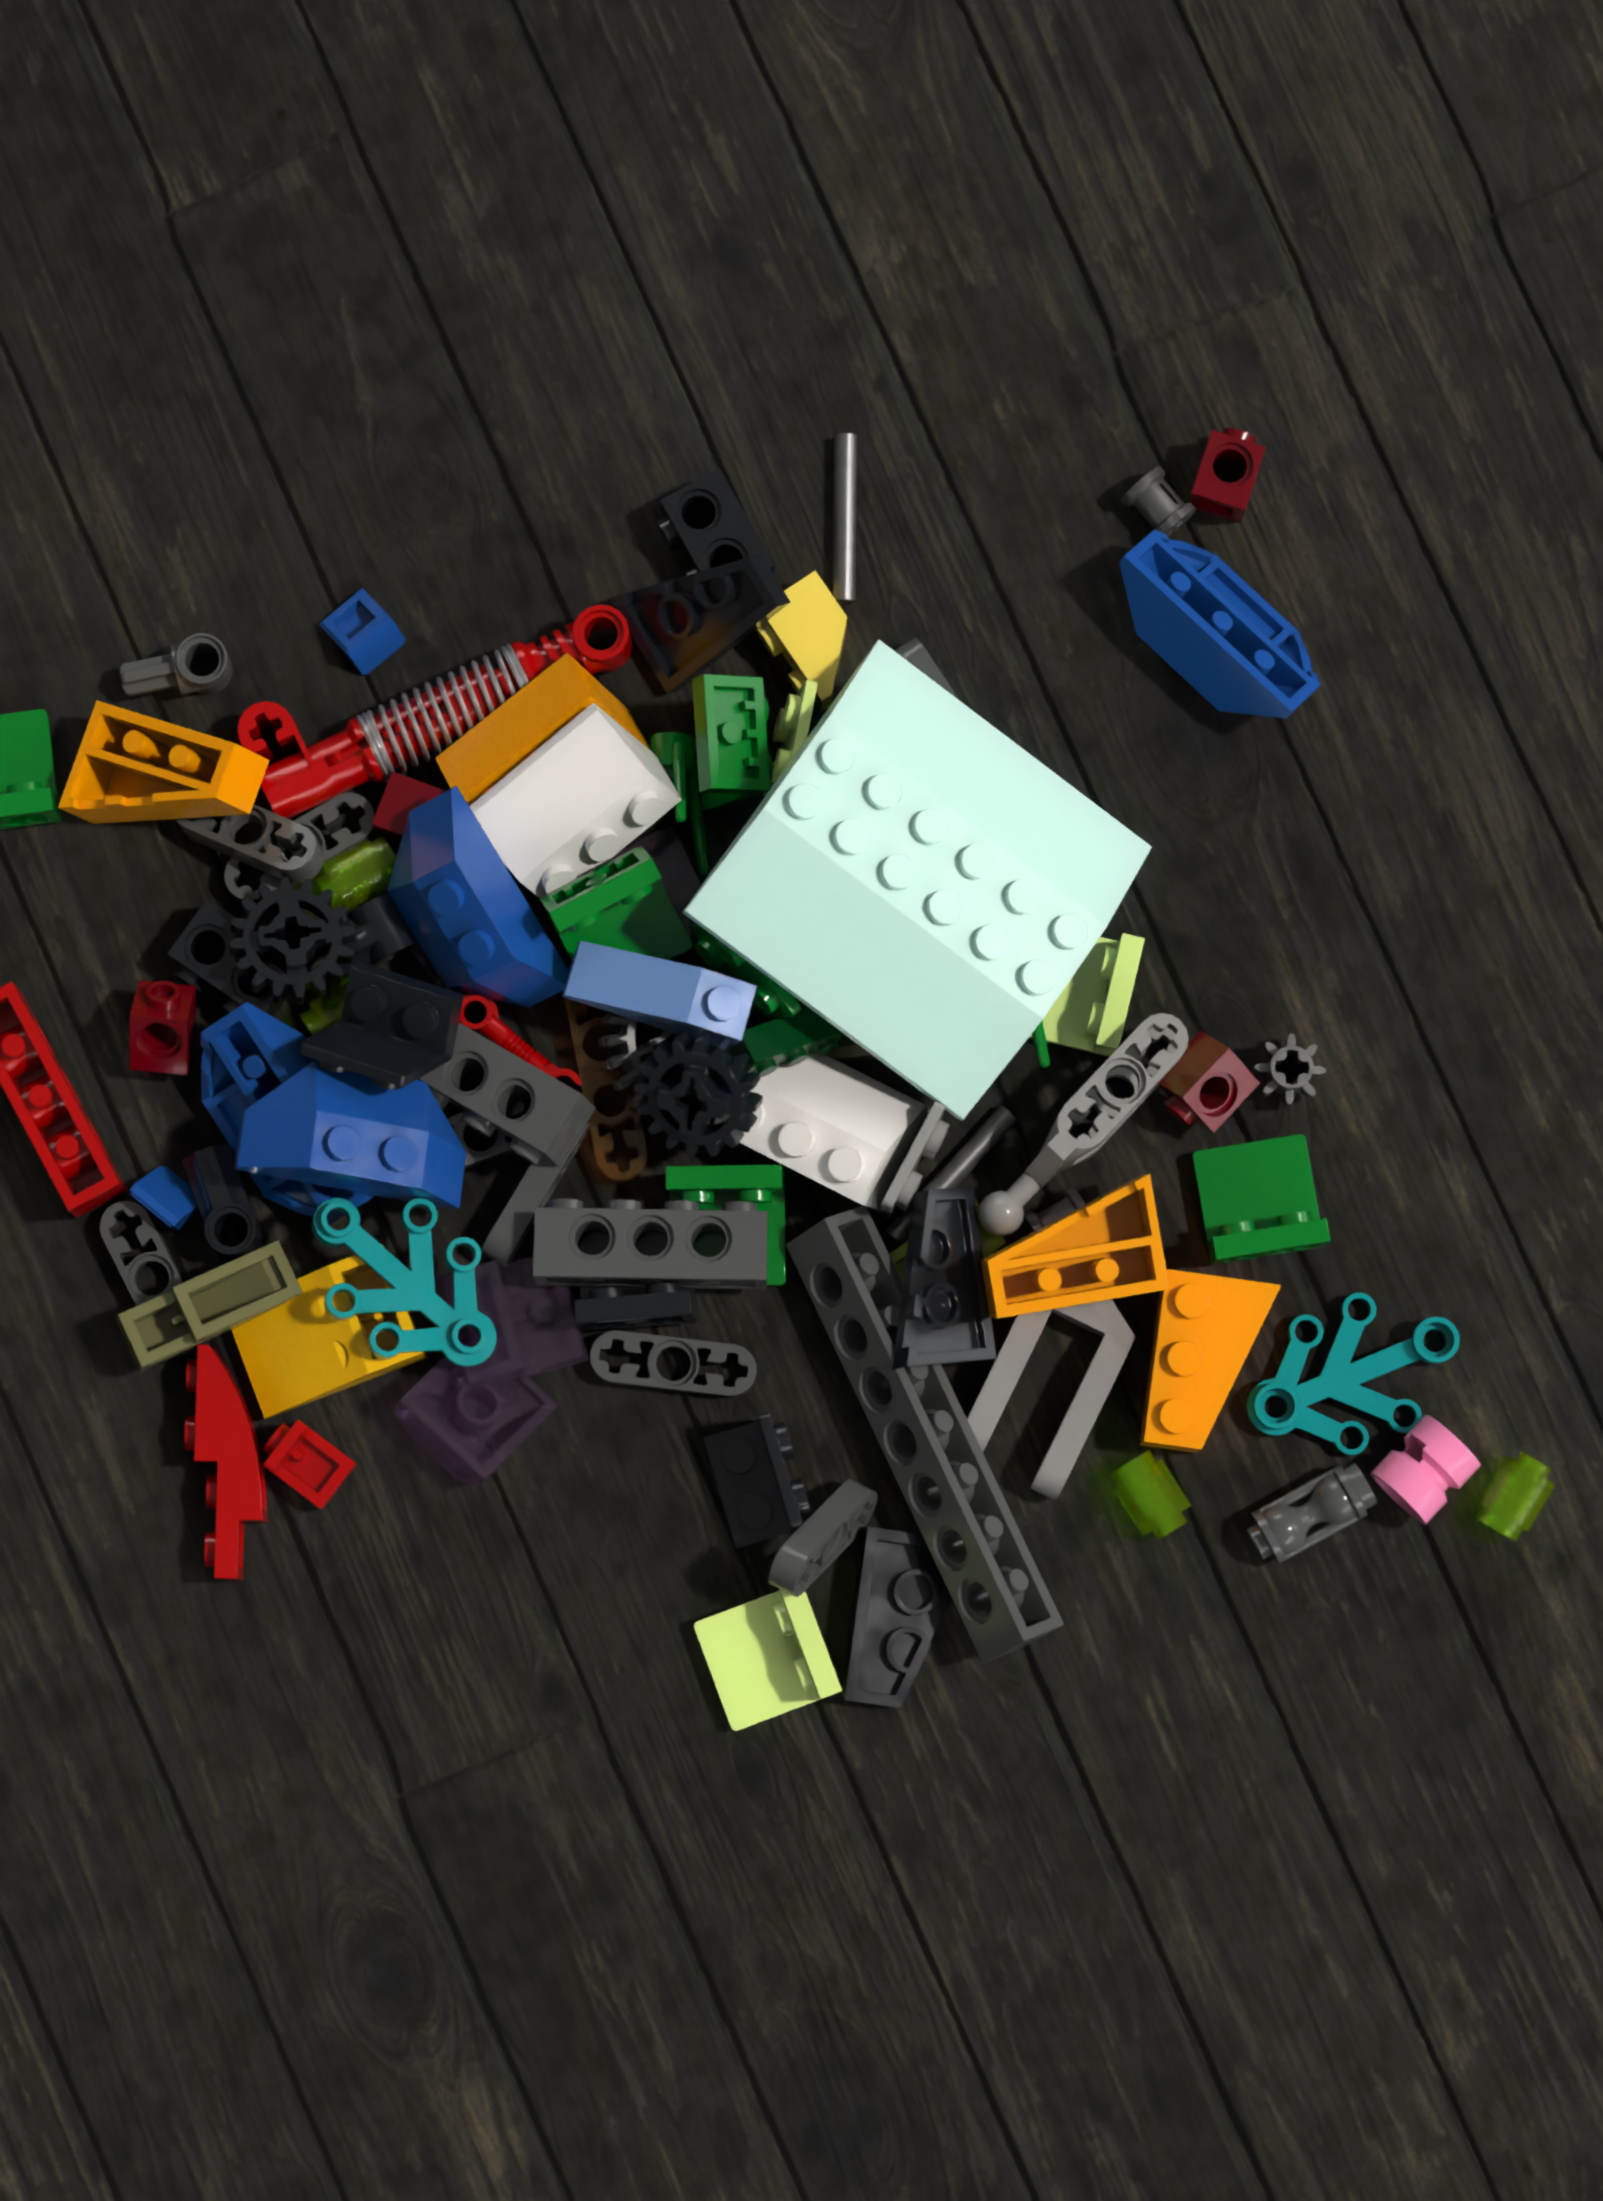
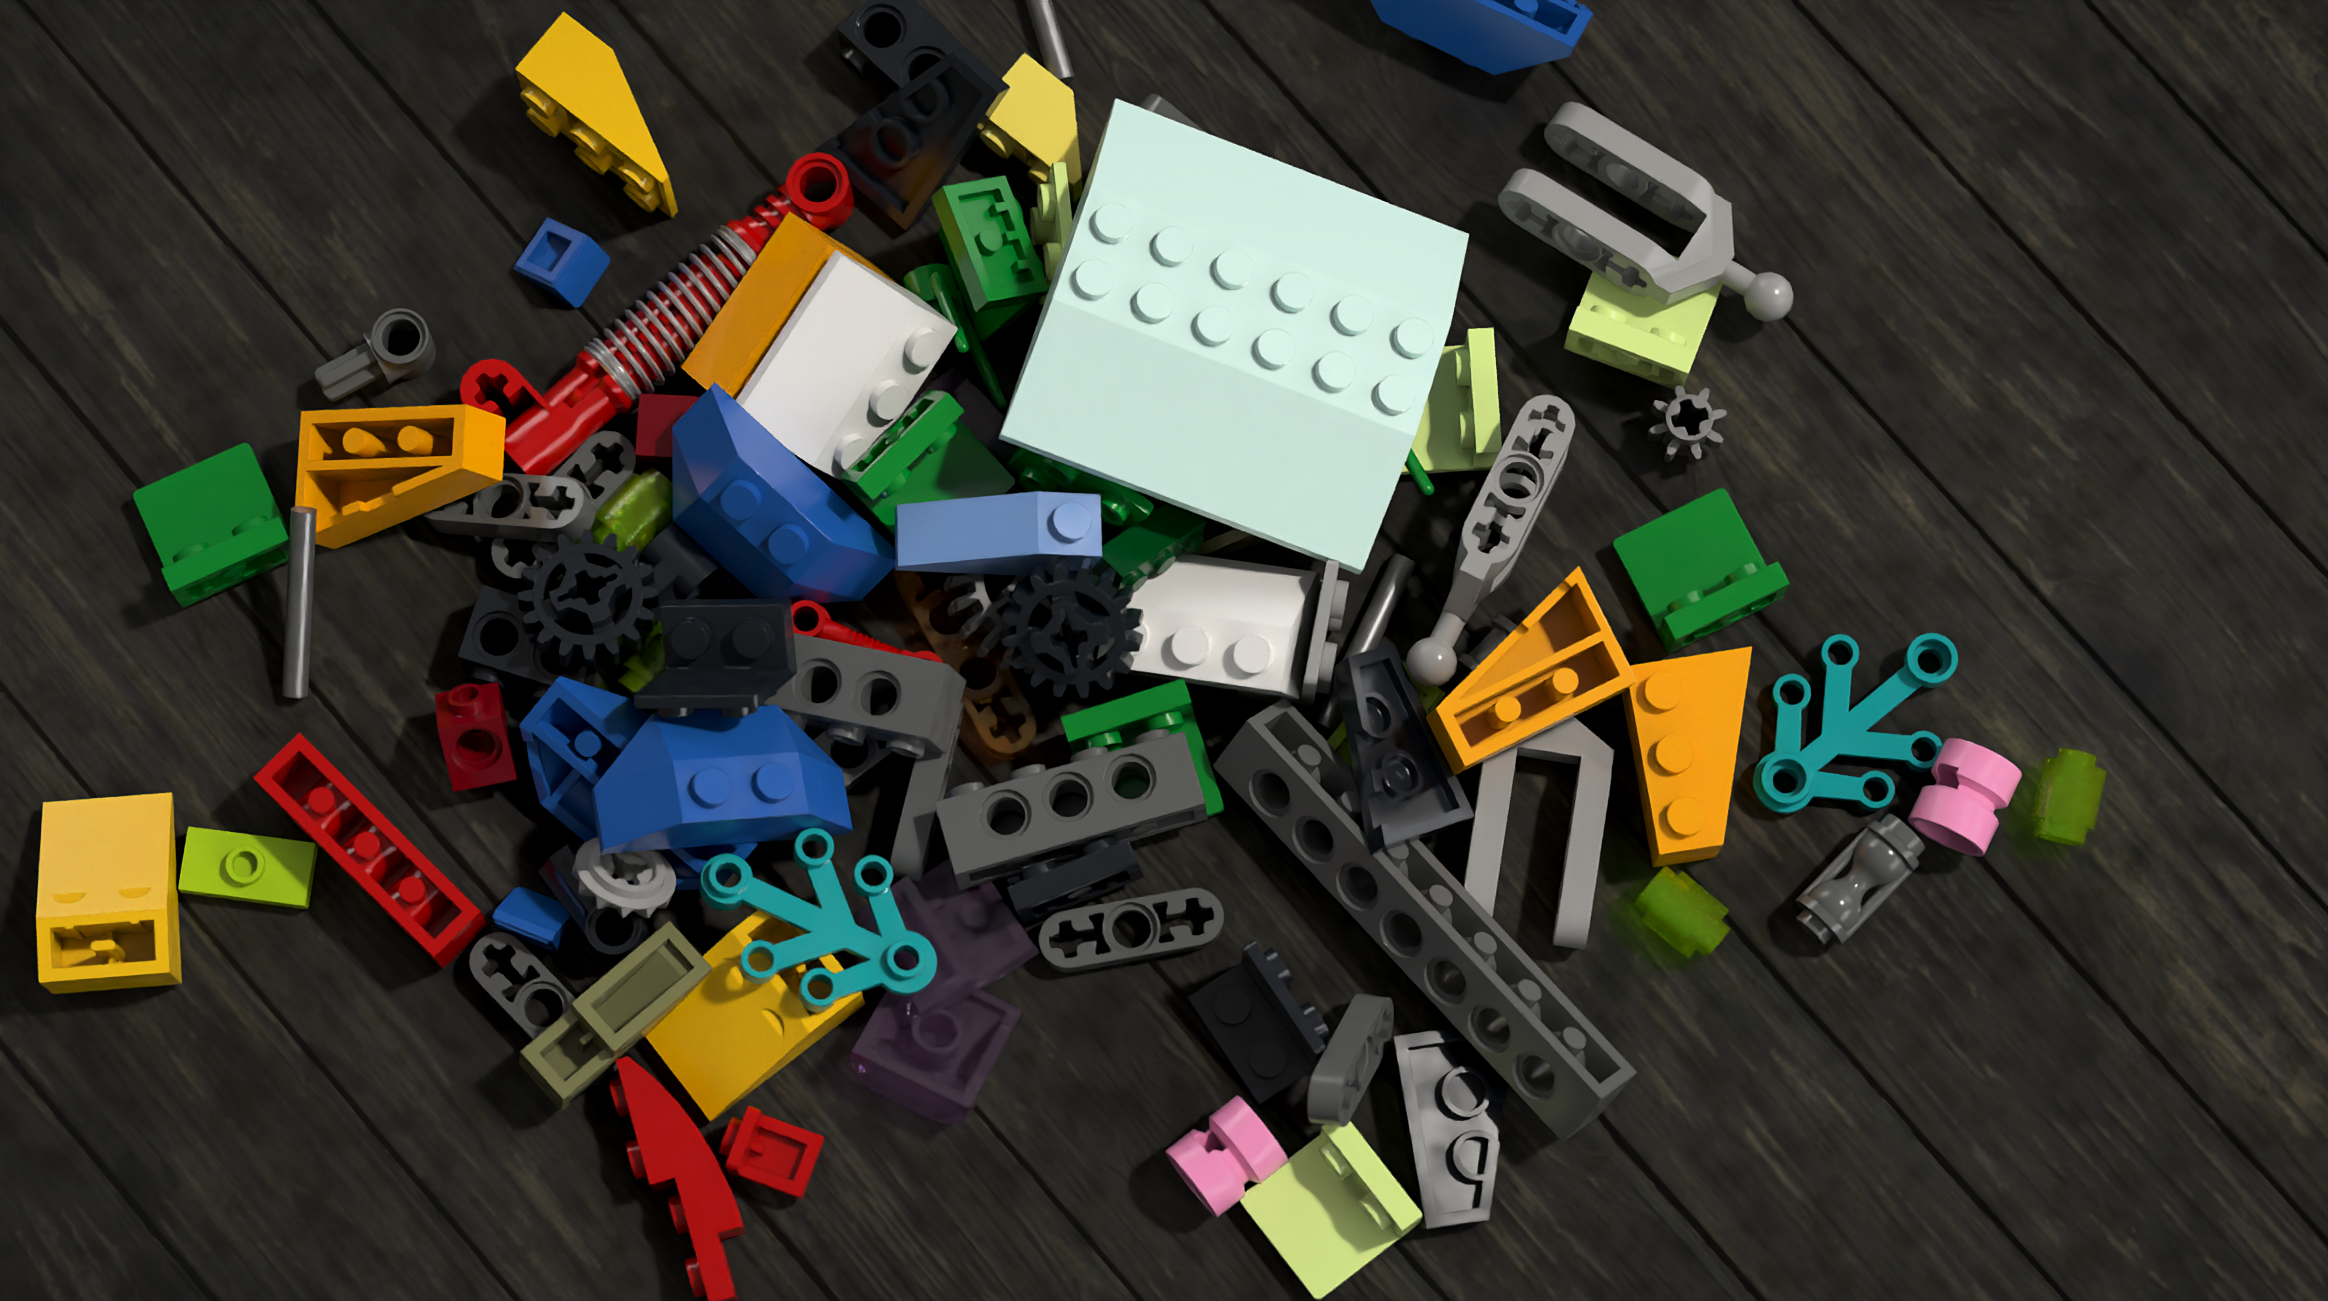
camera: 15 degrees left, 5 degrees down
dark red brick [1158,1030,1260,1133] -> none
none -> flat silver bar [282,506,317,698]
none -> yellow slope [515,12,678,218]
none -> light grey gear [572,837,676,918]
none -> bright pink wheel [1165,1095,1289,1218]
none -> light grey piece [1498,102,1793,322]
none -> yellowish green bracket [1564,255,1723,389]

